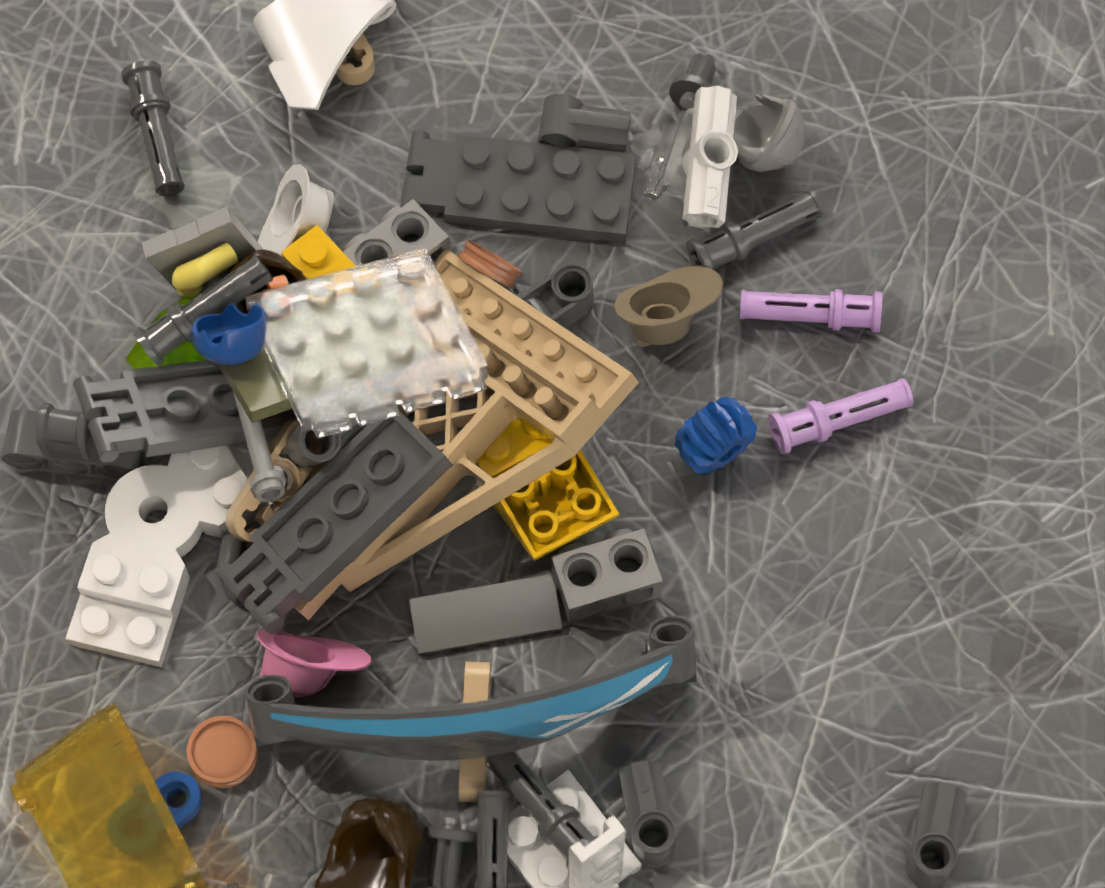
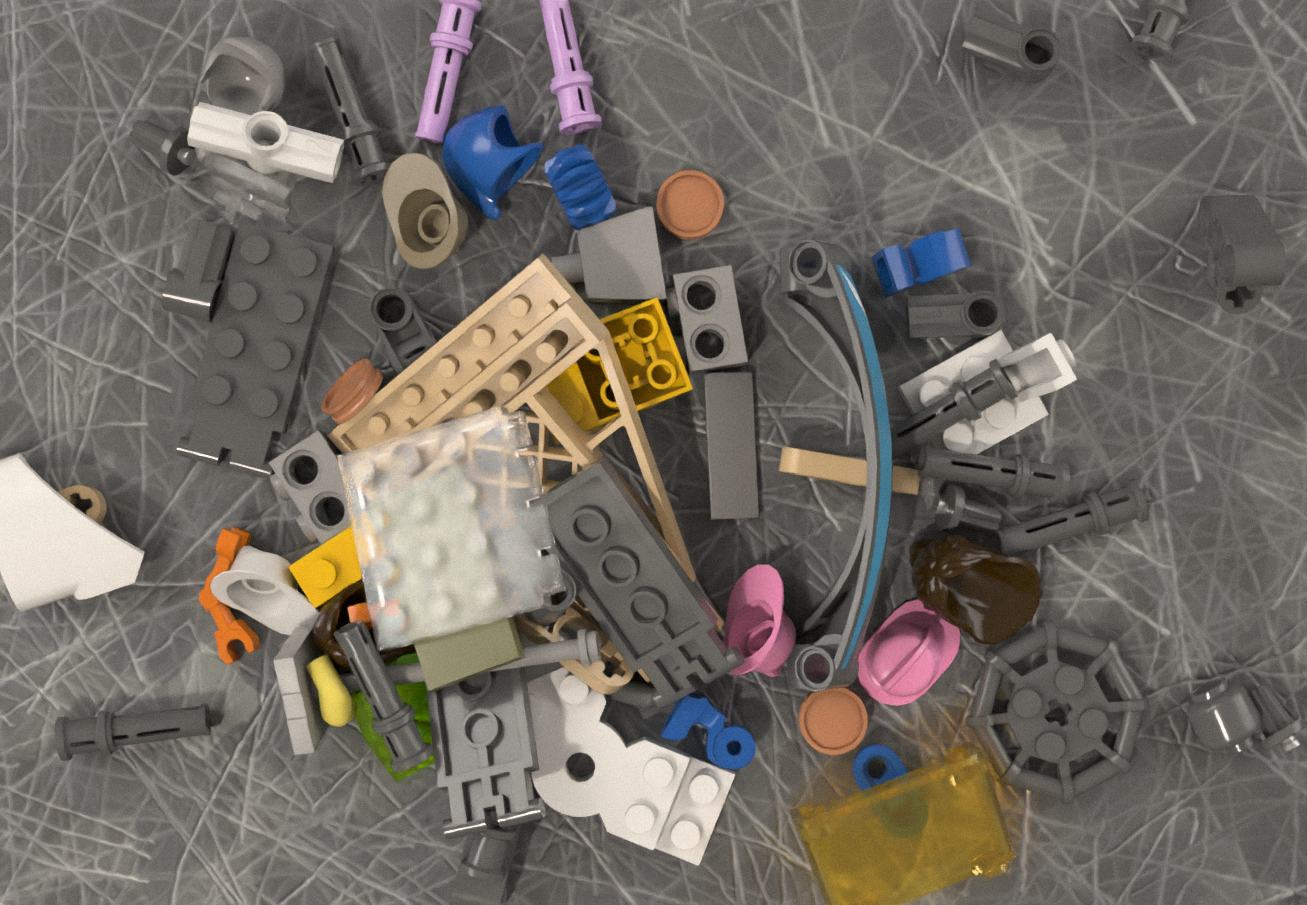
camera: 85 degrees left, 20 degrees up
blue hair [191,304,267,366] -> none
none -> orange piece [199,526,261,665]
none -> blue piece [442,105,544,220]
none -> light grey torso [551,206,667,305]
none -> nougat piece [656,170,724,240]
none -> blue leg [659,693,756,769]
none -> bright pink piece [858,599,961,706]
none -> blue leg [871,229,972,298]

